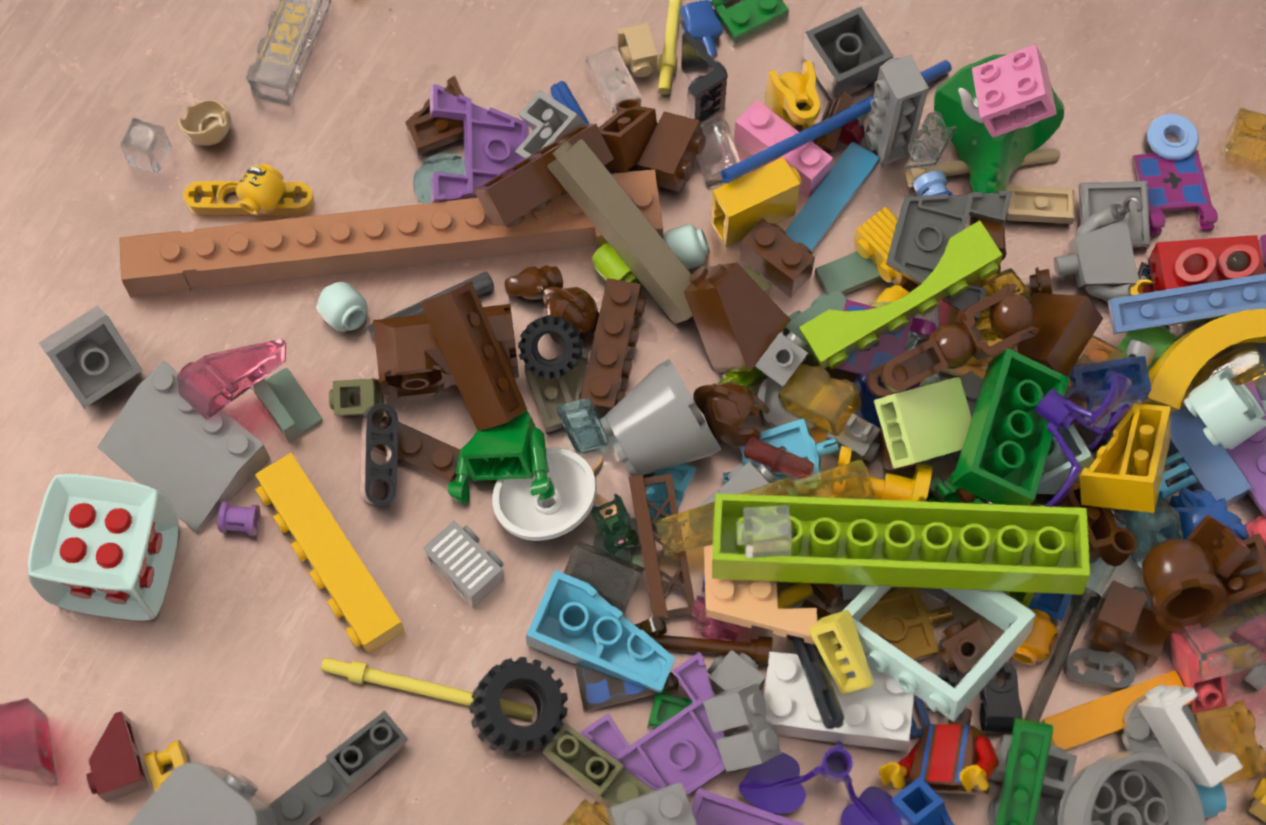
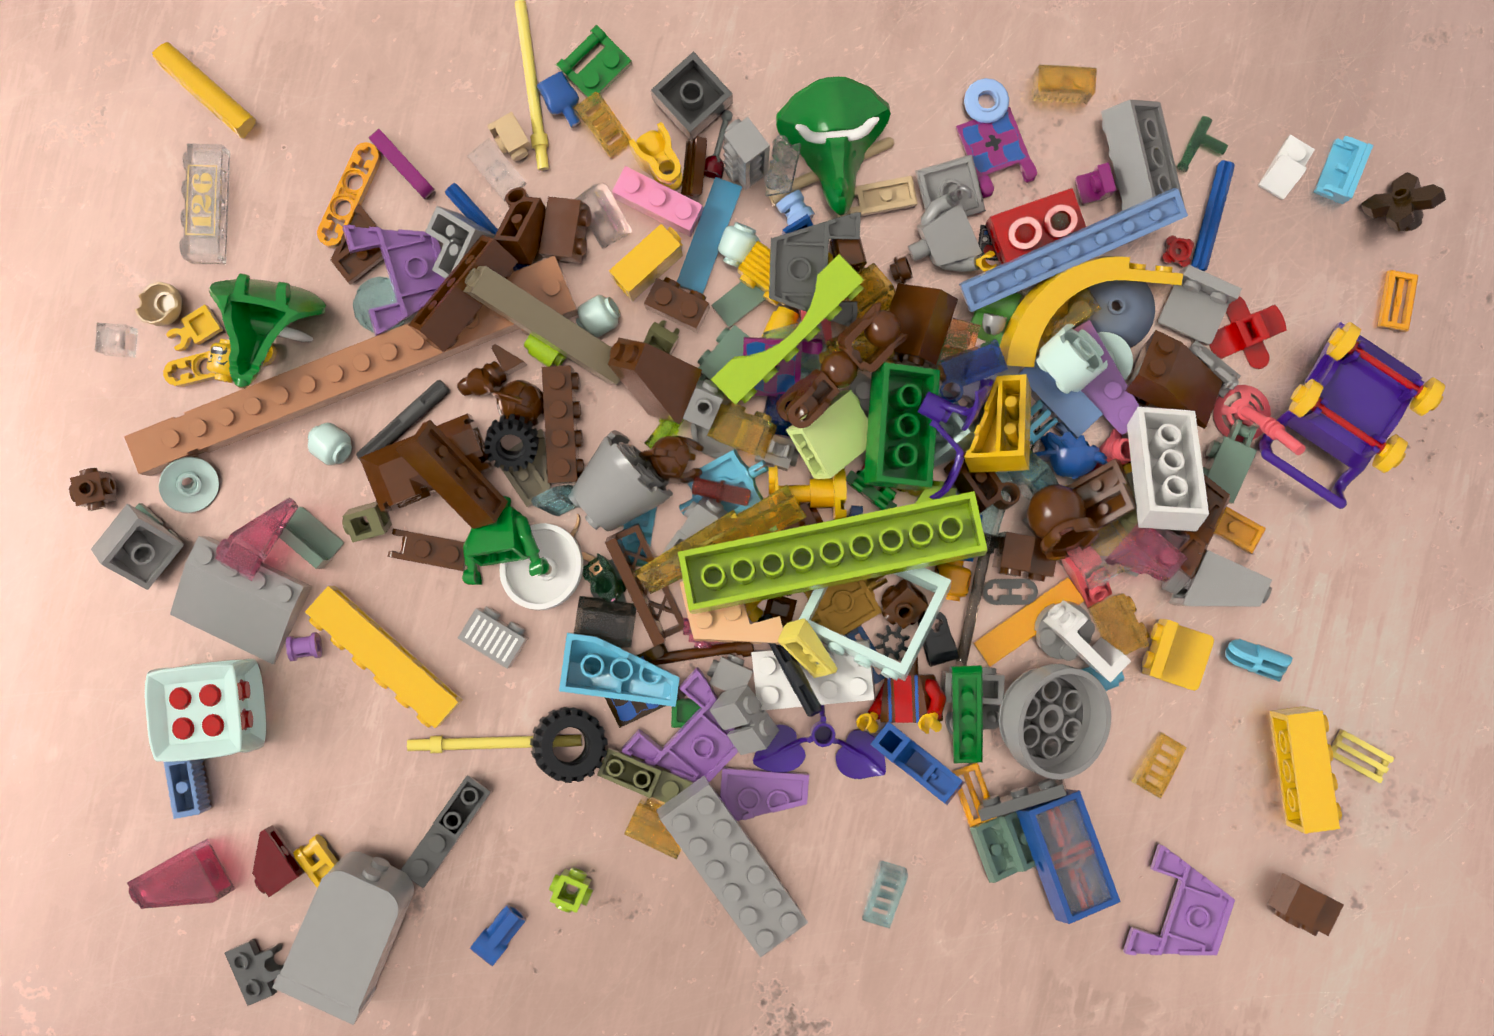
camera: 15 degrees left, 20 degrees up
black beam [360,403,398,506] -> none
black bracket [681,31,728,125] -> none
blue piece [721,60,952,183] -> none
clear brick [736,505,792,558] -> none
bright pink brick [972,44,1057,138] -> none
reddish brown bracket [1186,515,1250,578] -> none
none -> reddish brown brick [69,468,117,511]
none -> light aqua dish [159,457,219,513]
none -> medium blue brick [163,759,212,819]
none -> yellow plate [166,304,223,352]
none -> green animal [209,273,326,389]
none -> light orange beam [317,142,382,248]
none -> magenta beam [368,128,435,199]
none -> reddish brown slope [491,344,527,375]
none -> clear yellow slope [574,91,632,158]
none -> light aqua head [718,222,760,267]

